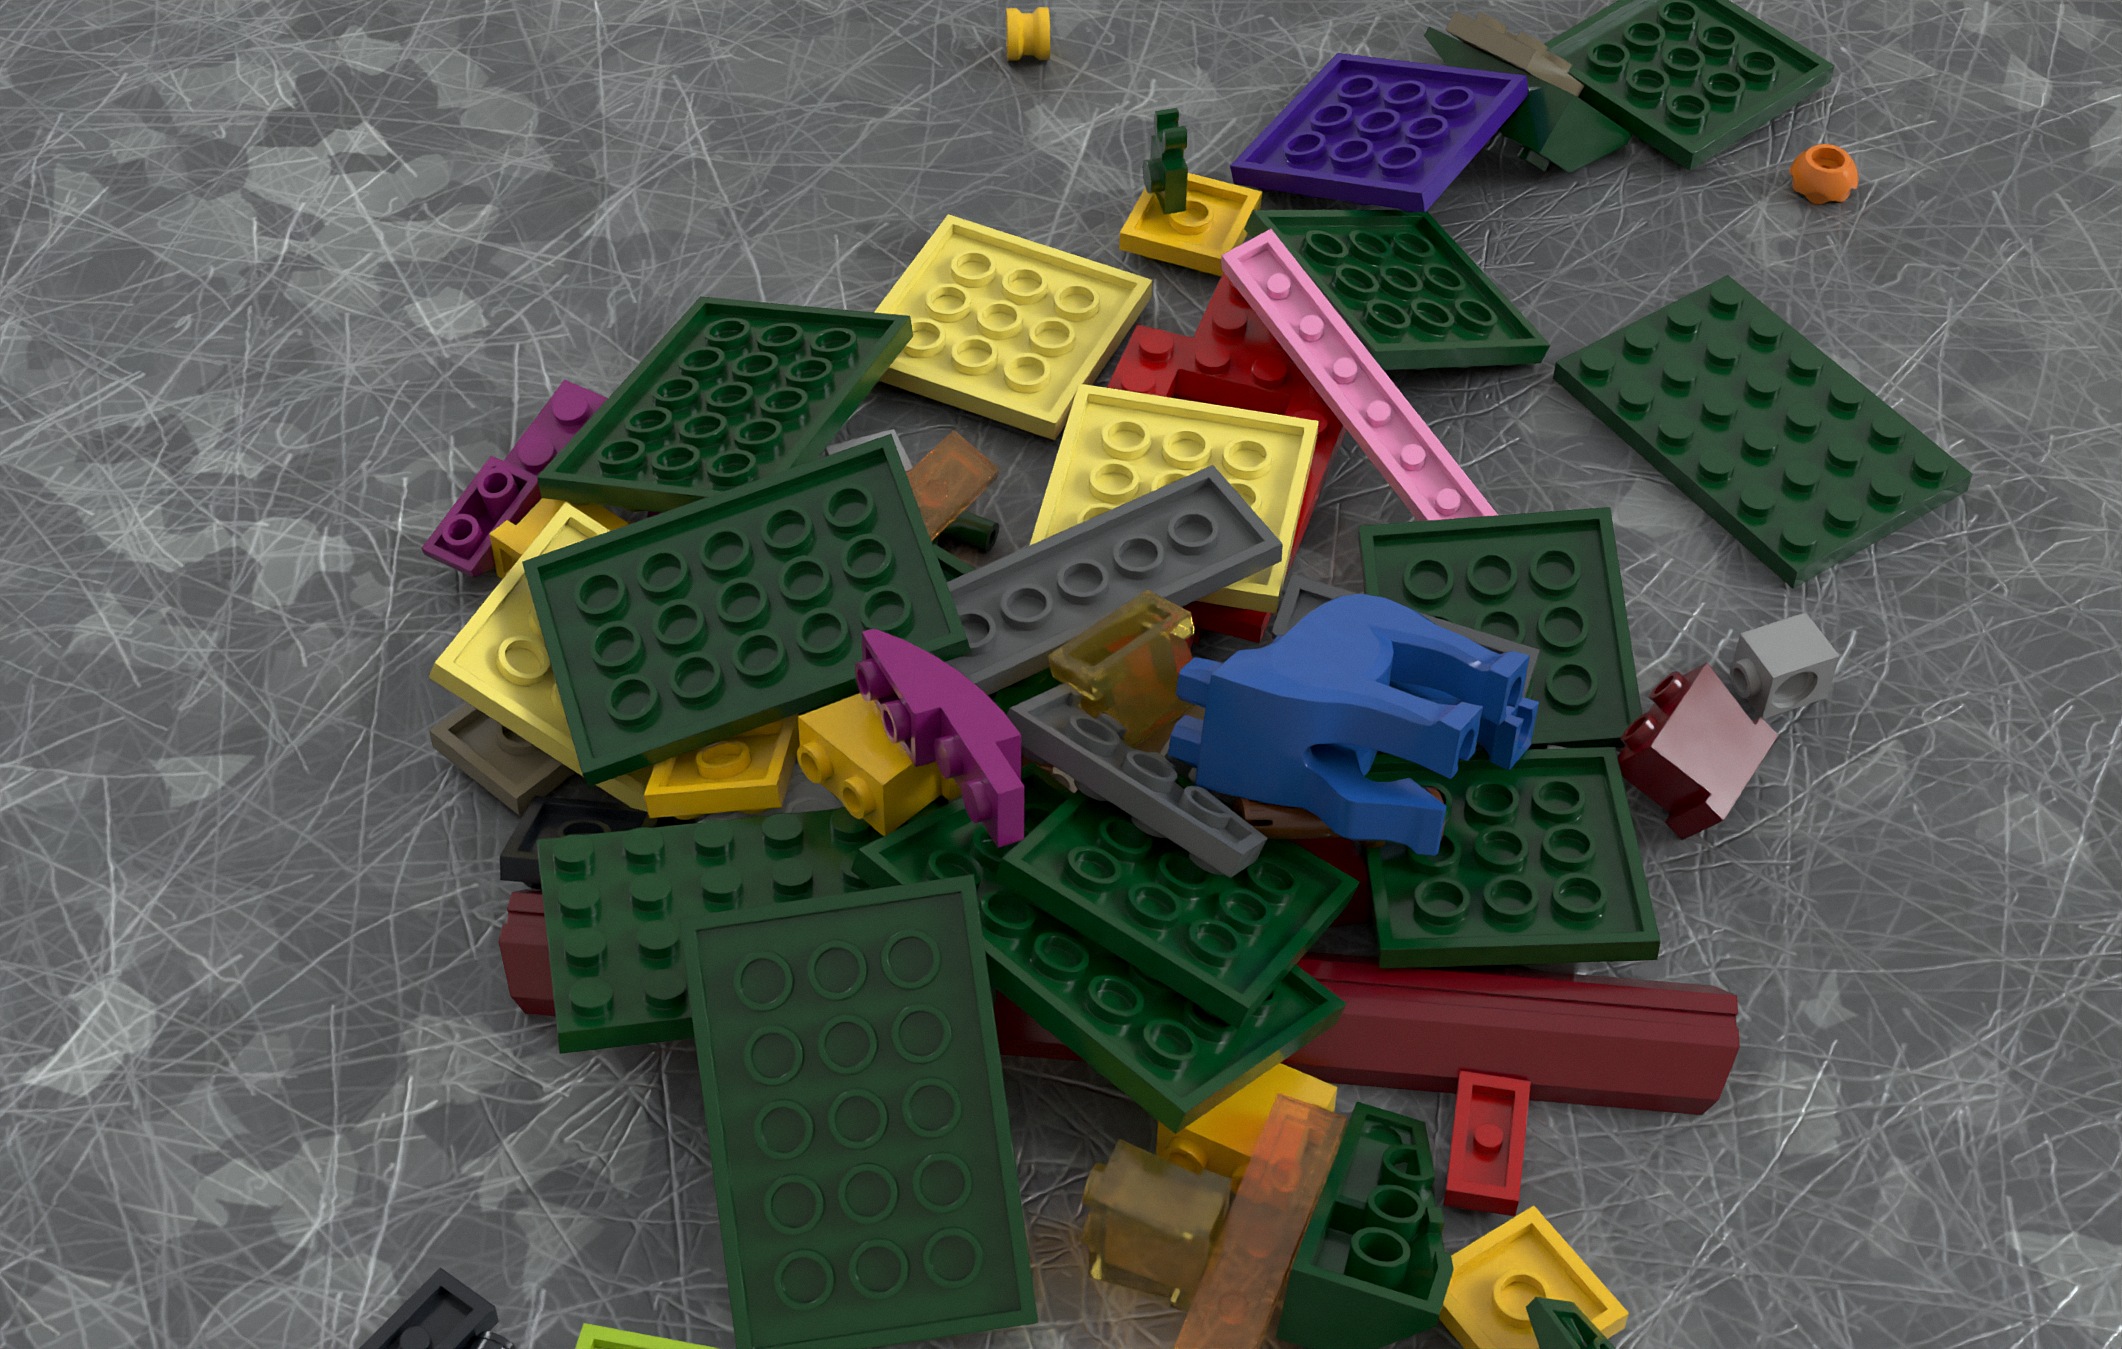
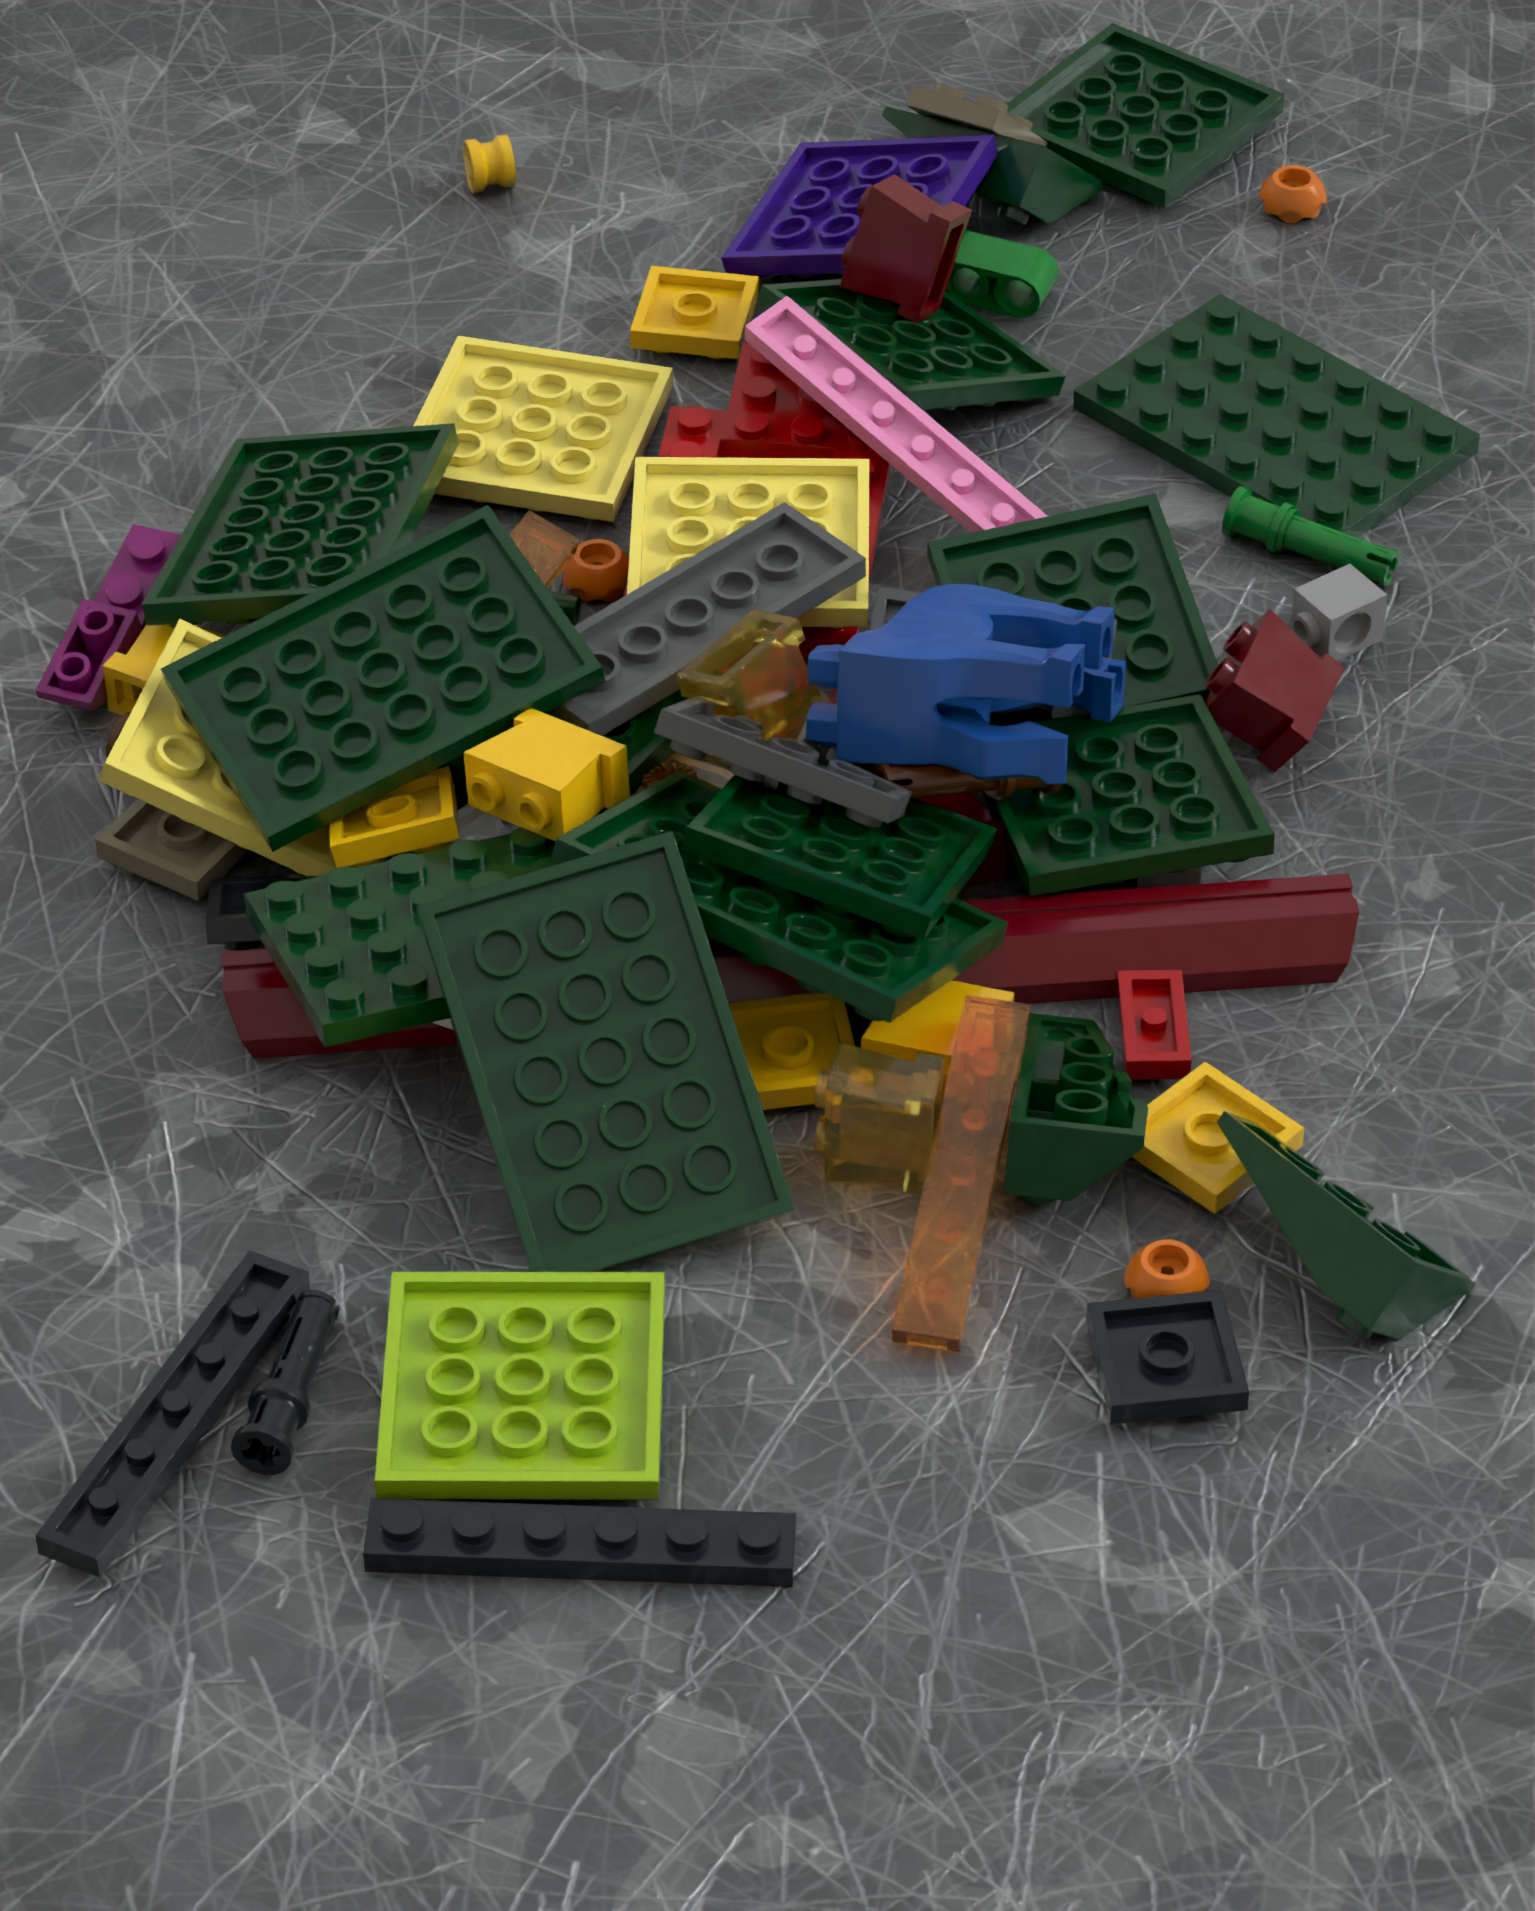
camera: 10 degrees left, 5 degrees down
magenta slope [855,628,1024,847] -> none
dark green plate [1142,108,1188,215] -> none
none -> orange plate [562,539,629,602]
none -> yellow plate [728,993,863,1110]
none -> dark red hips [839,174,972,323]
none -> green beam [945,230,1059,318]
none -> green pin [1221,486,1400,587]

